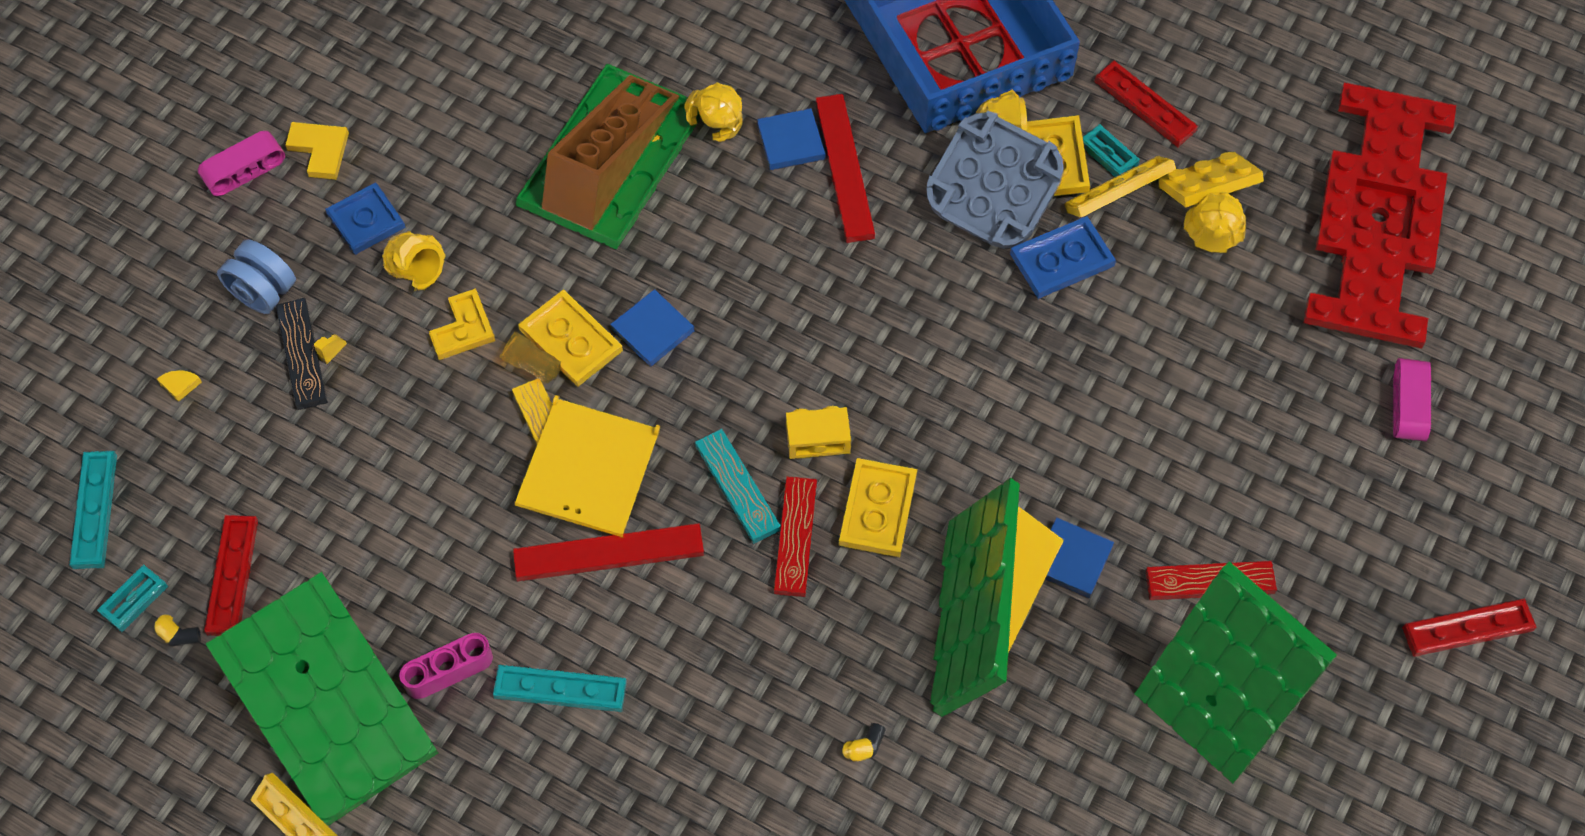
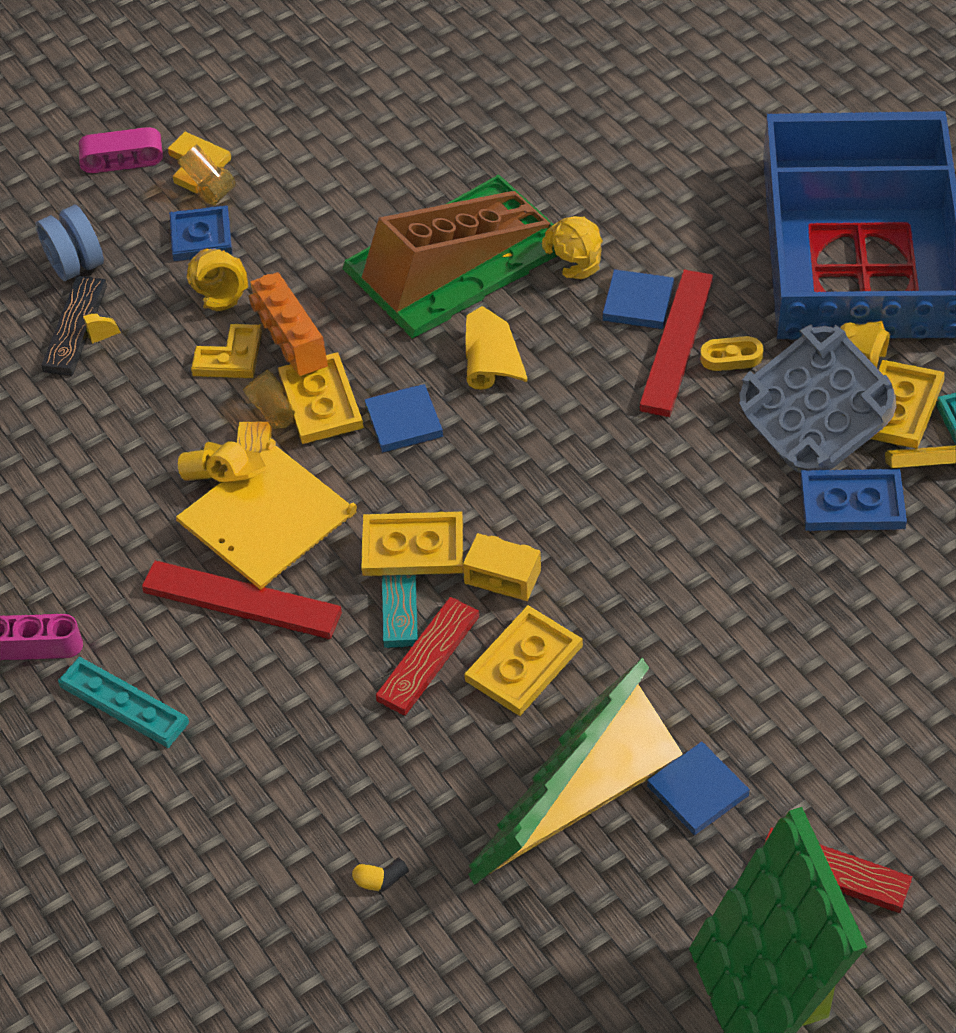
camera: 30 degrees right, 10 degrees down
none -> clear yellow piece [177,144,236,205]
none -> yellow panel [178,441,267,482]
none -> orange brick [249,272,328,376]
none -> yellow plate [361,511,463,576]
none -> yellow panel [466,306,527,390]
none -> yellow plate [700,336,763,371]

